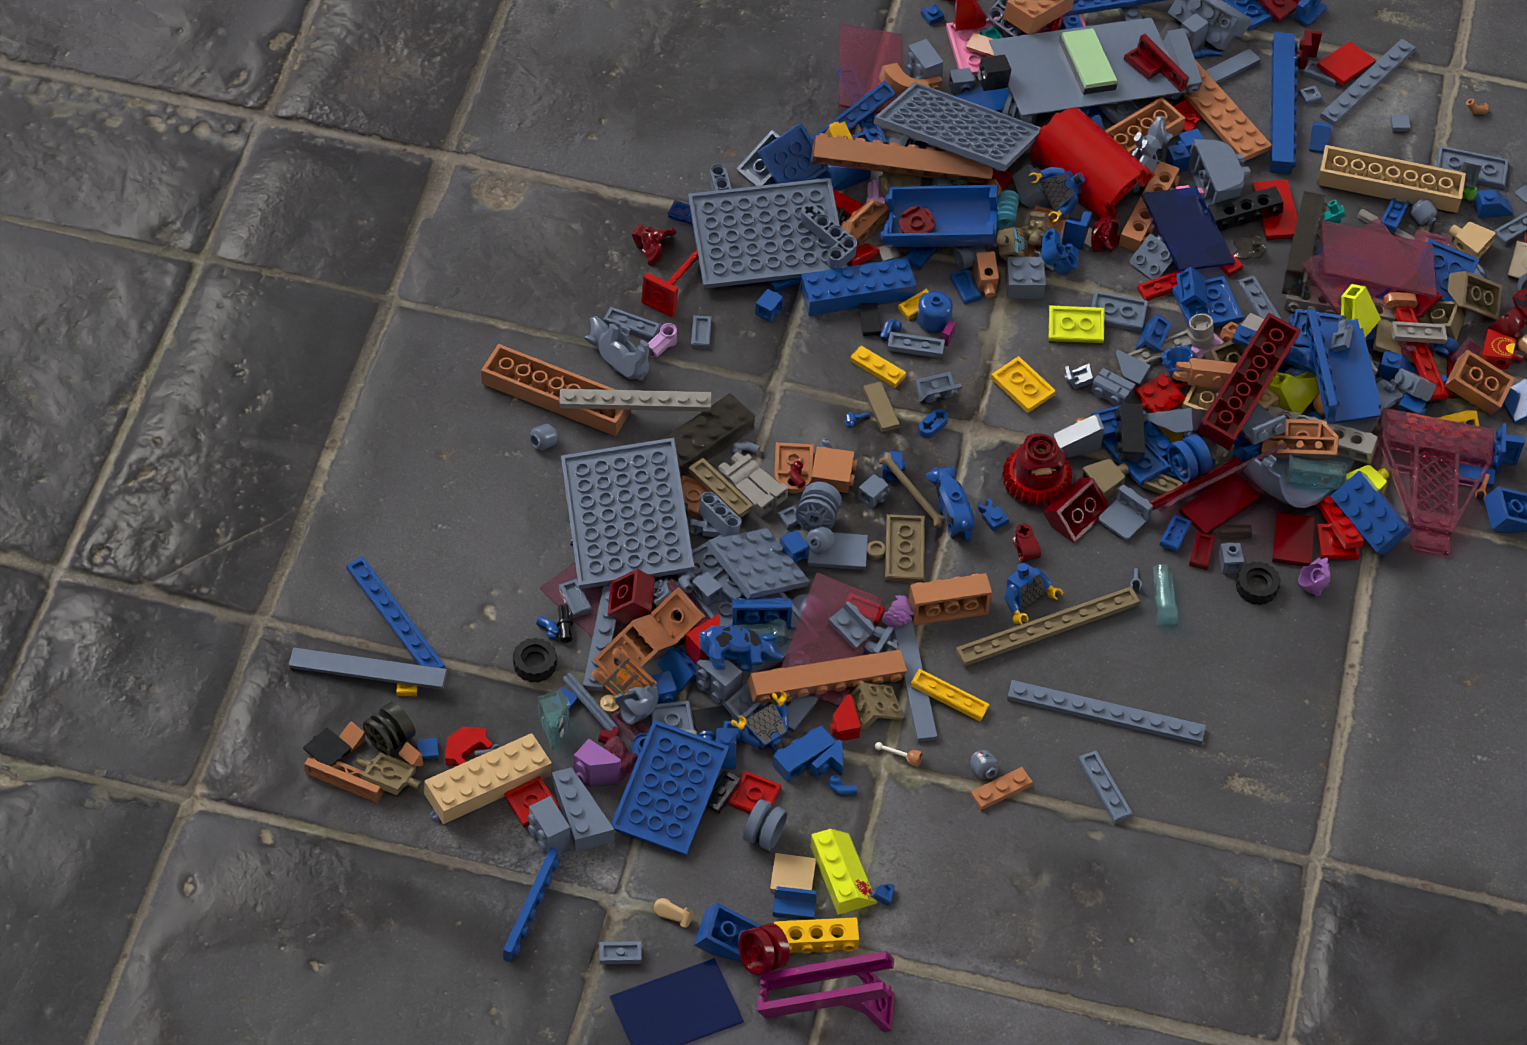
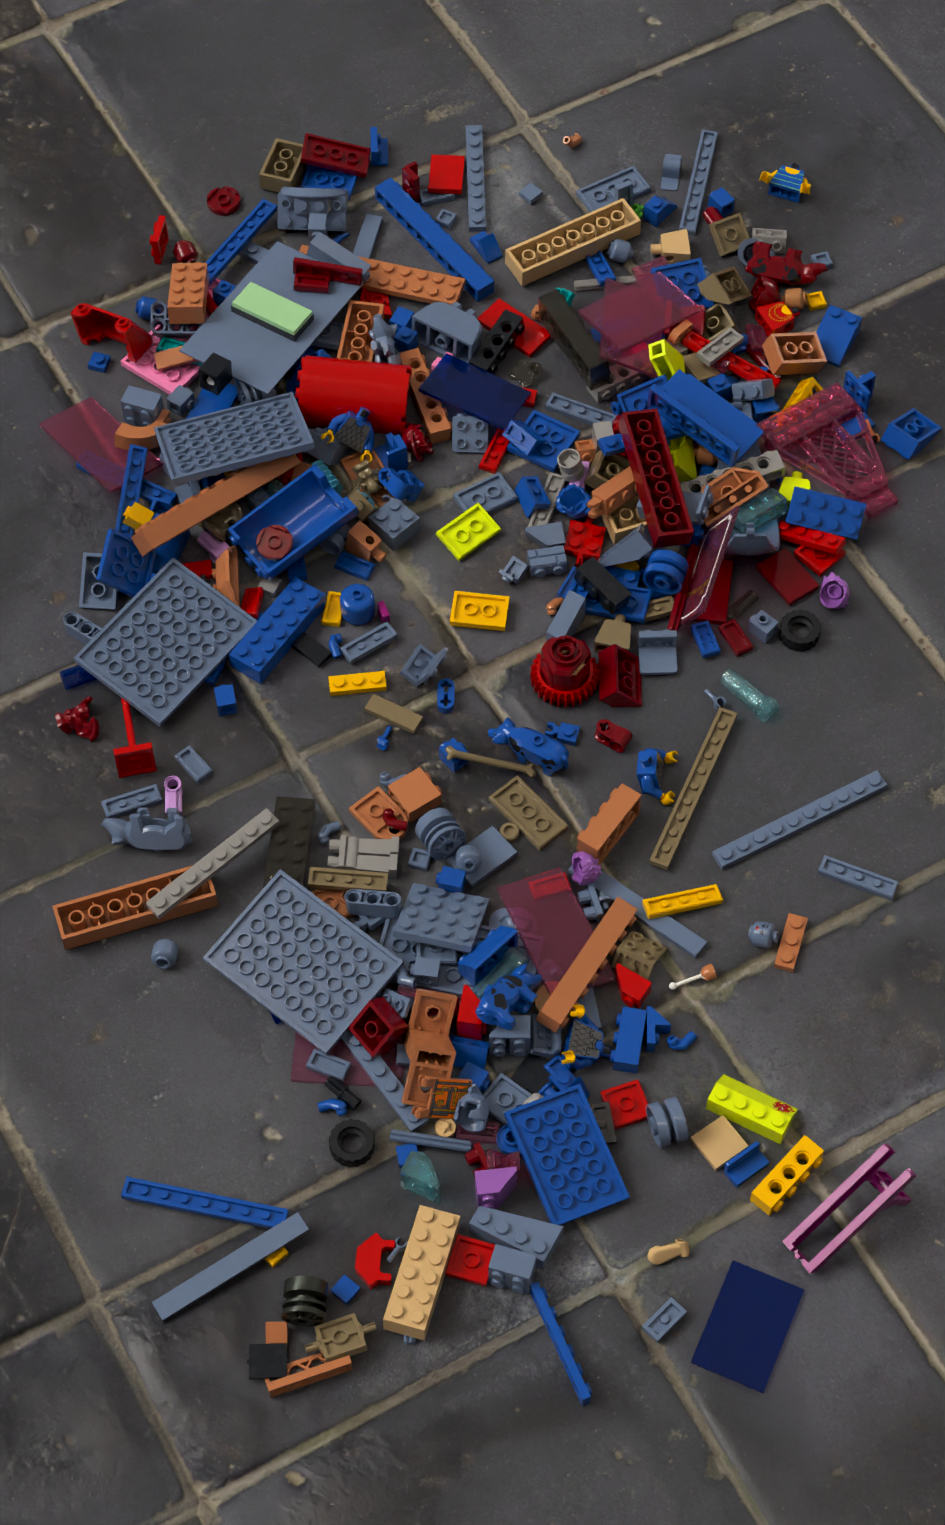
camera: 40 degrees left, 5 degrees up
nougat slope [399,742,424,766] -> none
blue slope [694,902,762,962] -> none
dark red wheel [738,923,790,975] -> none
sand blue beam [801,203,857,269] -> none
sand blue bracket [828,601,875,650] -> none
sand blue brick [858,474,888,509] -> none
blue tile [870,884,895,905] -> none
sand blue plate [1330,319,1353,352] -> none

